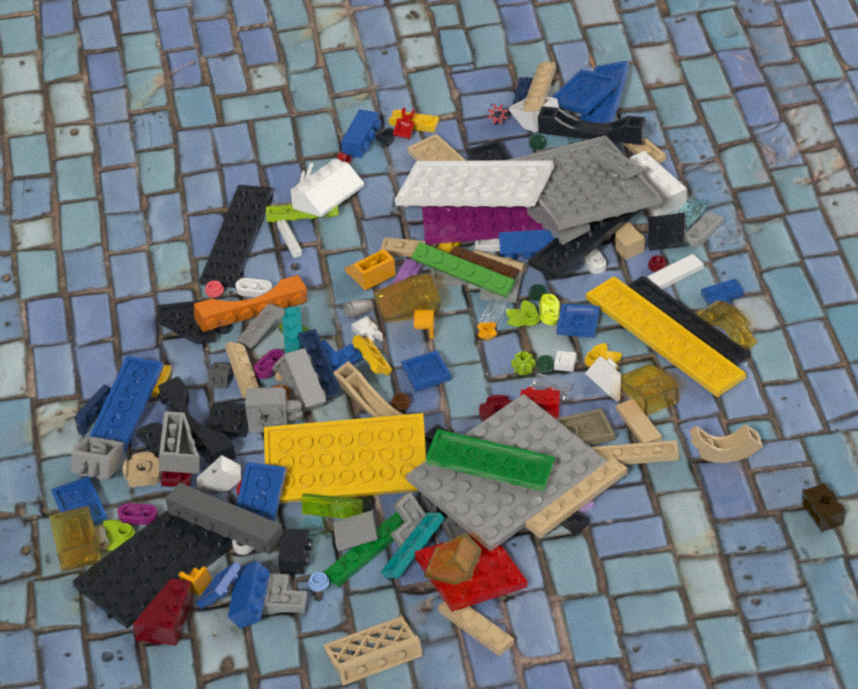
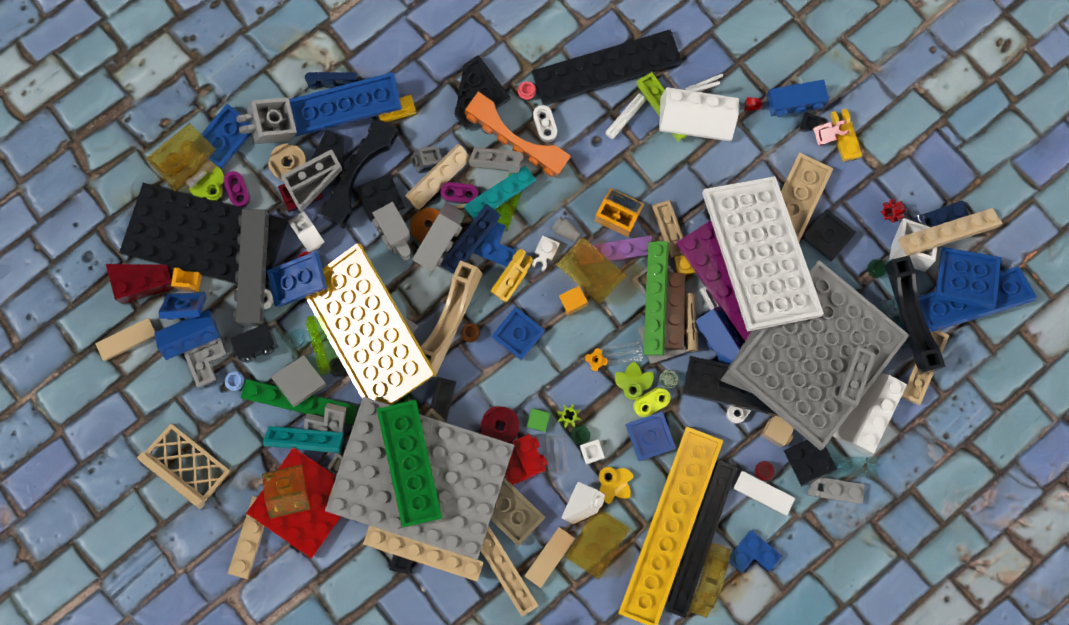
camera: 55 degrees right, 35 degrees up
none -> tan tile [95,318,156,361]
none -> bright green tile [527,408,550,432]

